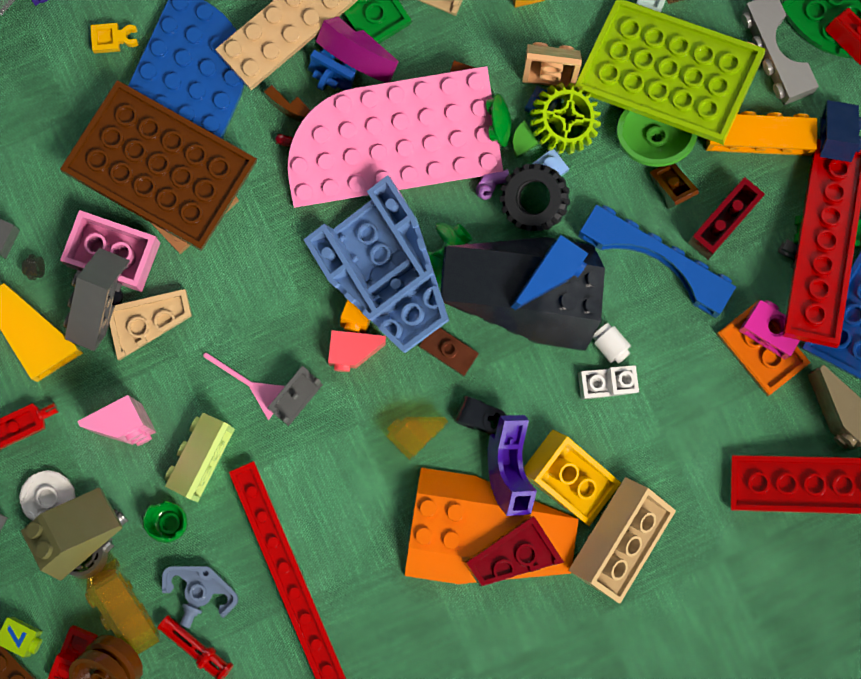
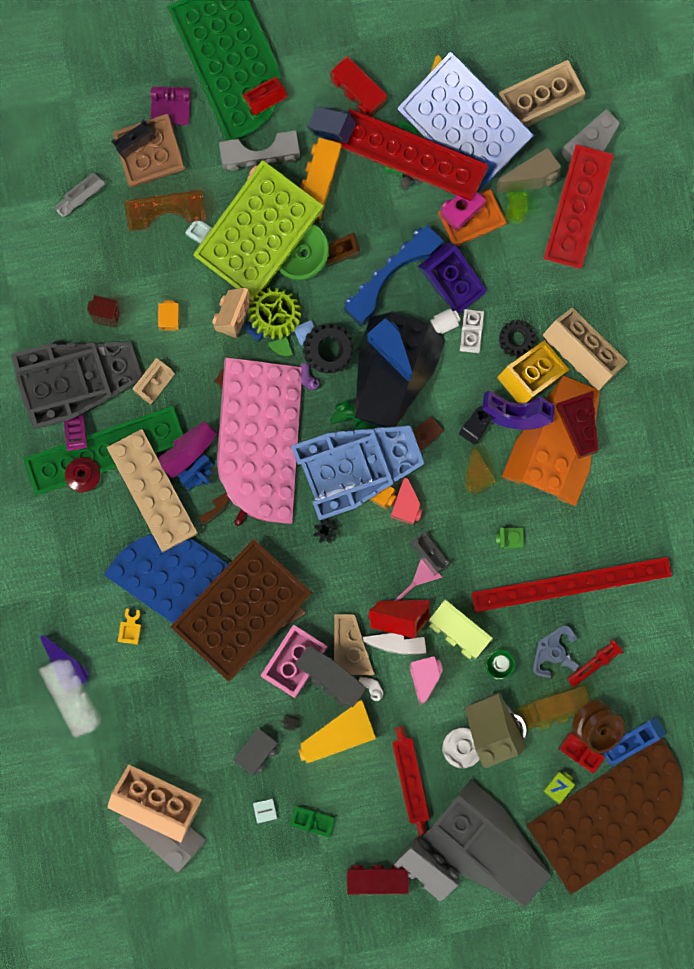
camera: 75 degrees left, 0 degrees up
green dish [486,94,511,147] -> none
dark red brick [688,177,765,260] -> none
none -> black gear [313,520,337,544]
none -> white arm [359,676,383,701]
none -> white slope [363,633,426,655]
none -> red slope [368,600,430,638]
none -> dark purple slope [418,242,487,315]
none -> bright green bracket [495,527,524,549]
none -> black tyre [499,320,535,358]
none -> clear neon green slope [505,191,528,223]

